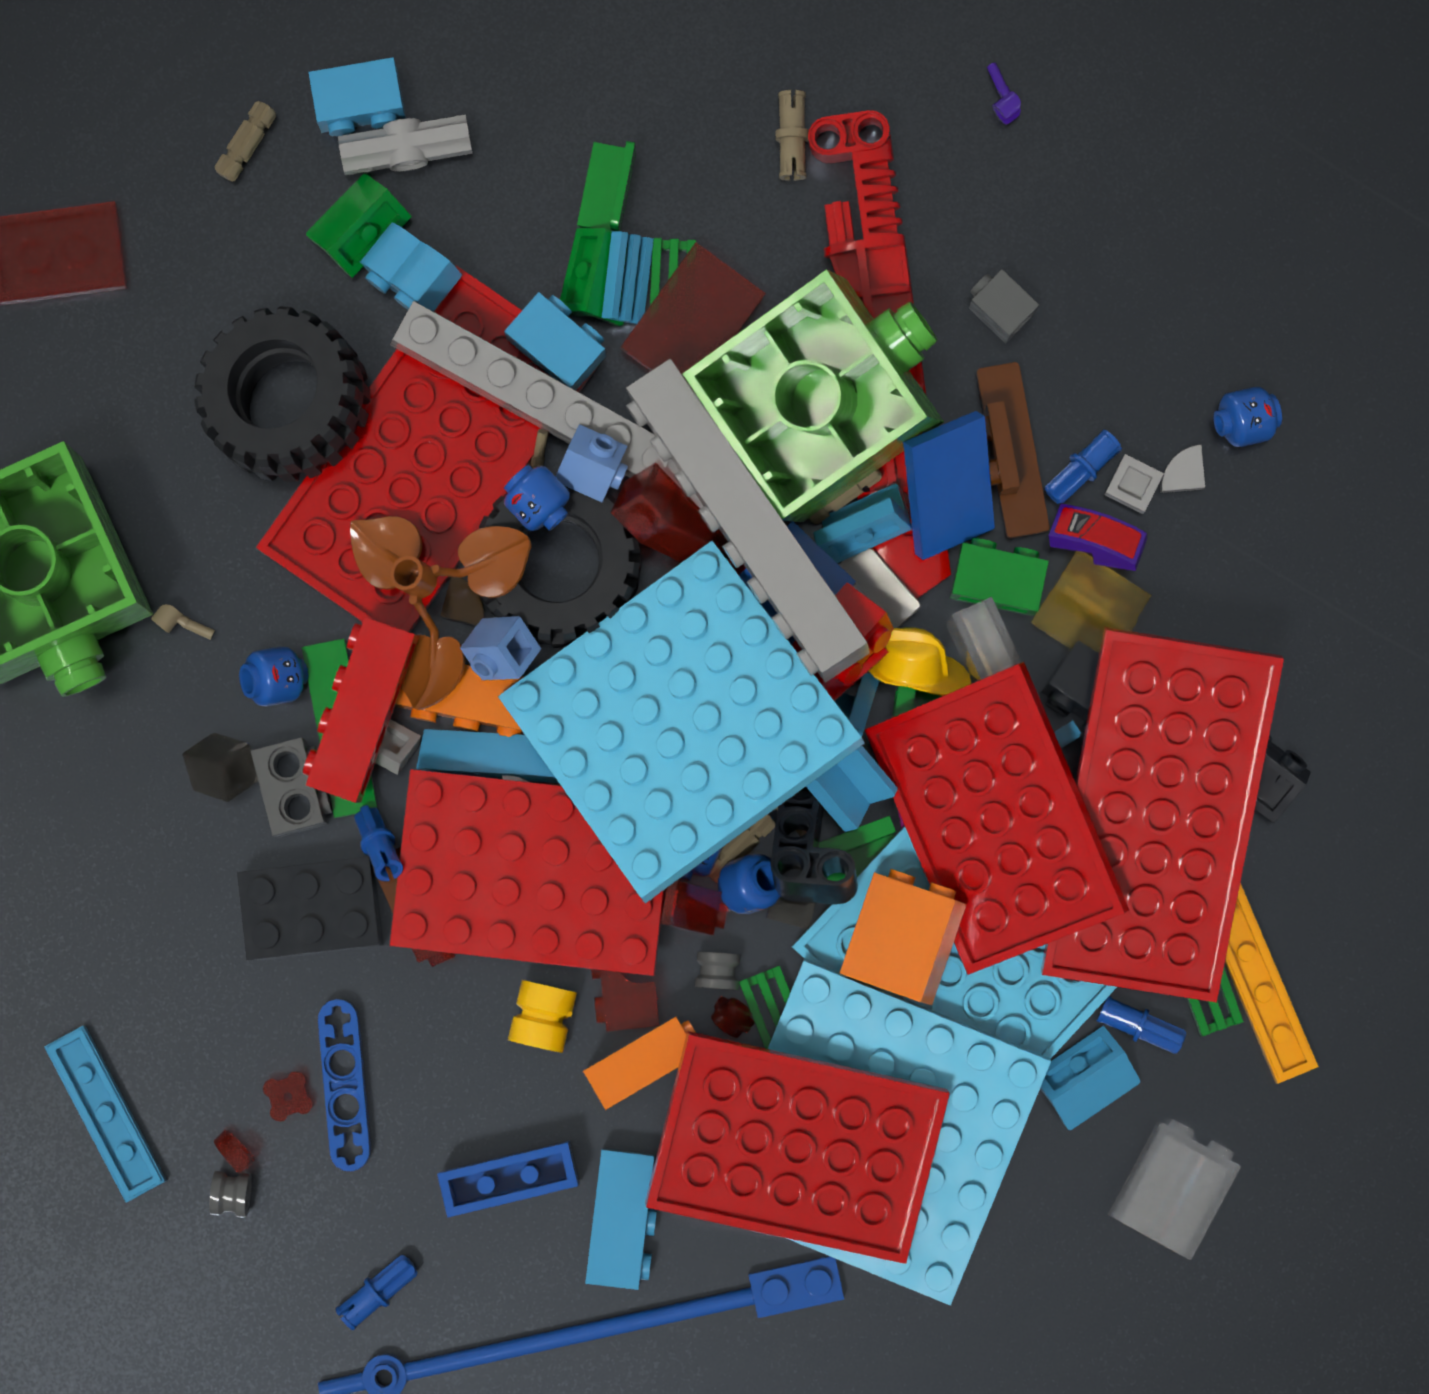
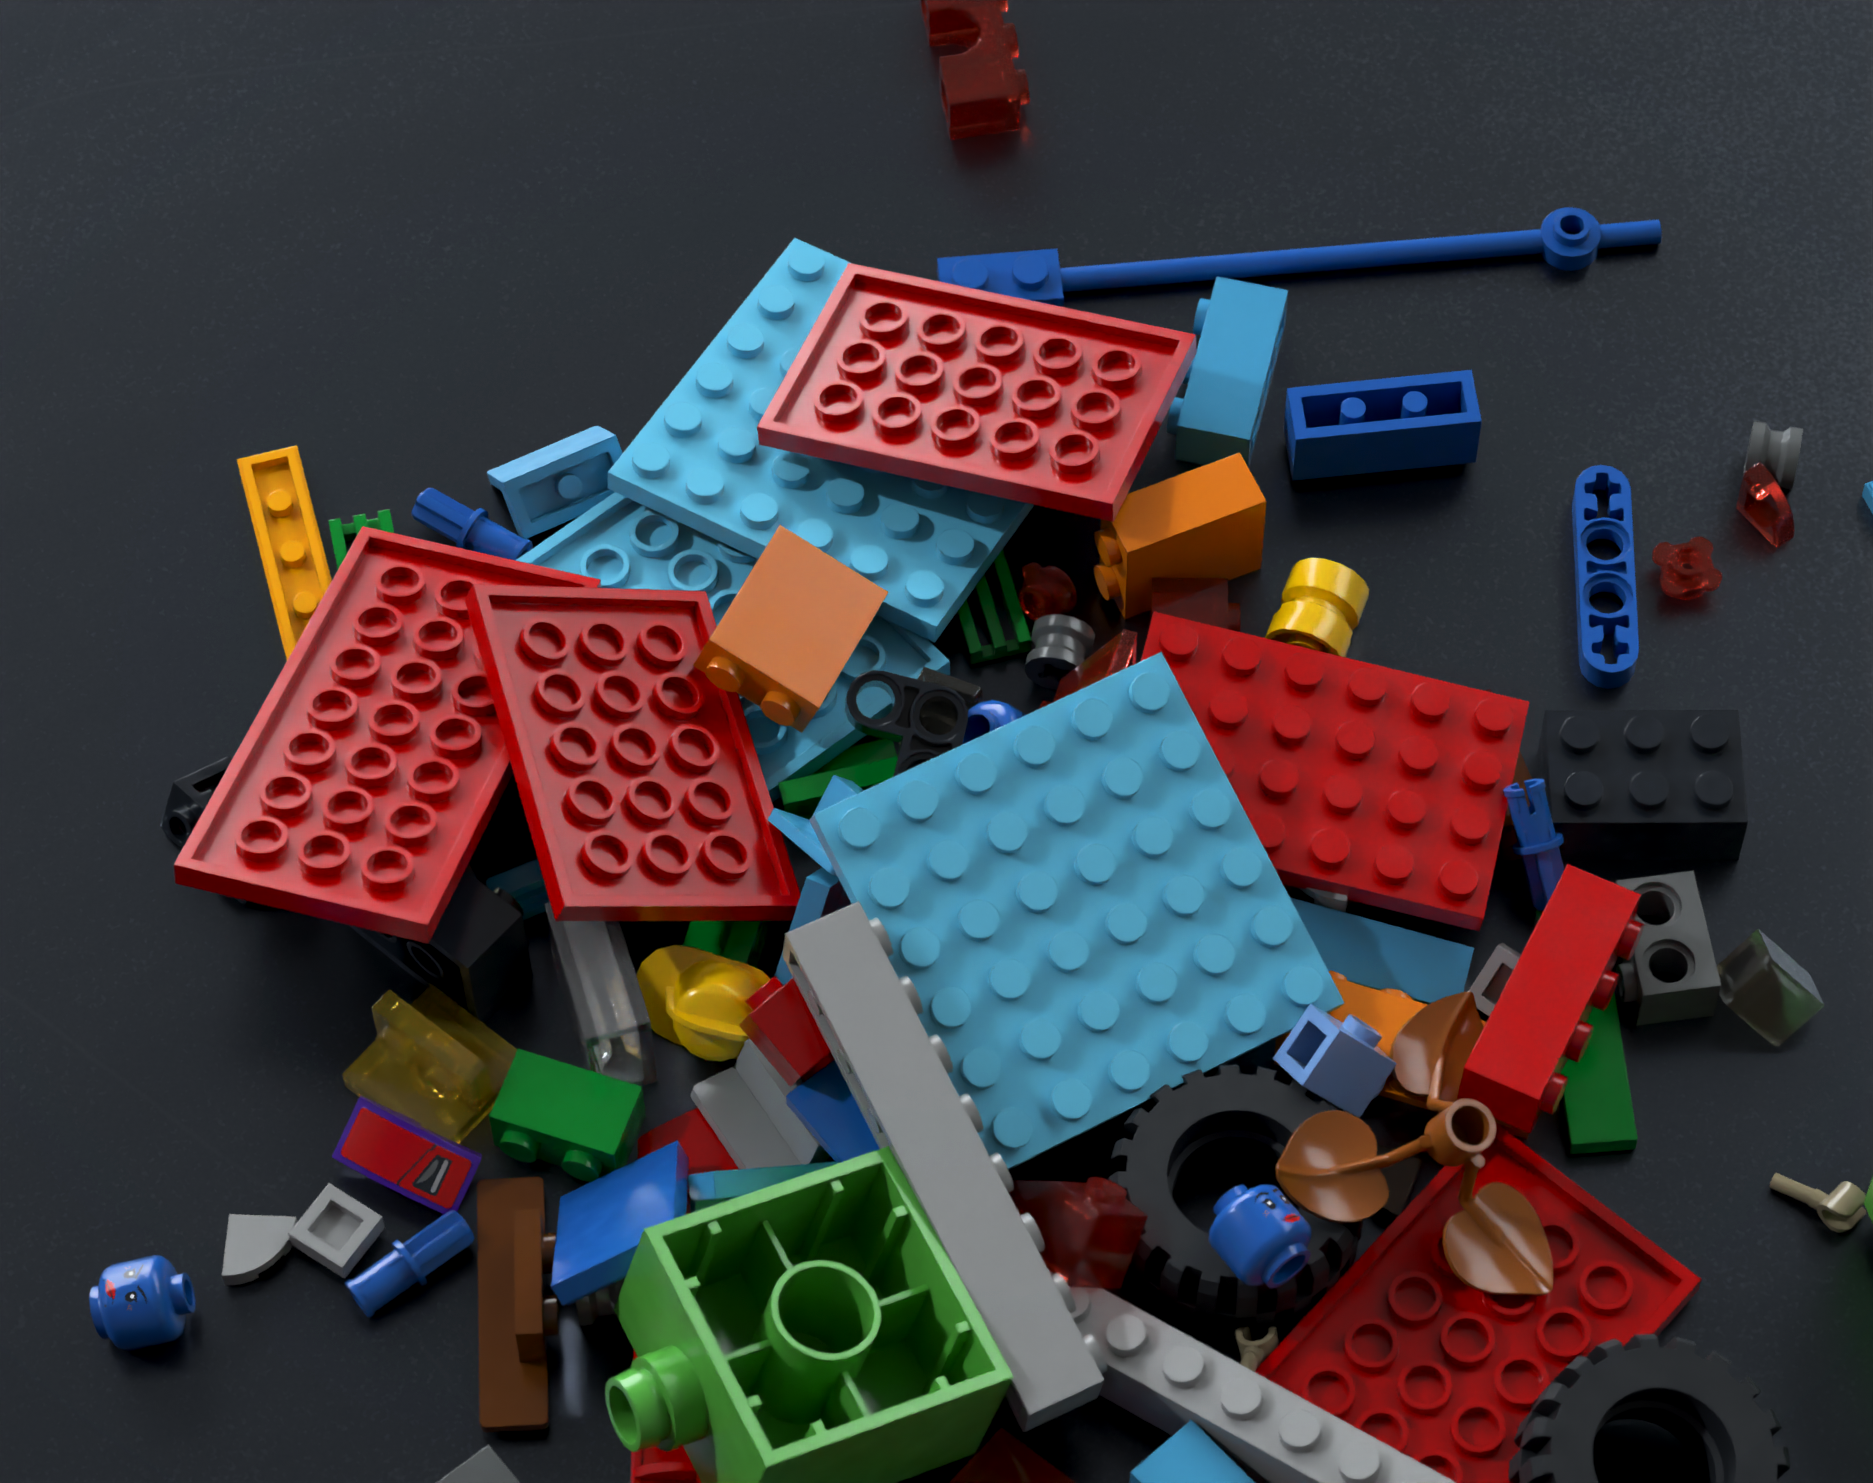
camera: 170 degrees left, 25 degrees down
blue head [239,646,308,707] -> none
blue axle [335,1255,418,1331] -> none
medium blue brick [556,424,628,502] -> none
clear brick [1108,1119,1241,1260] -> none

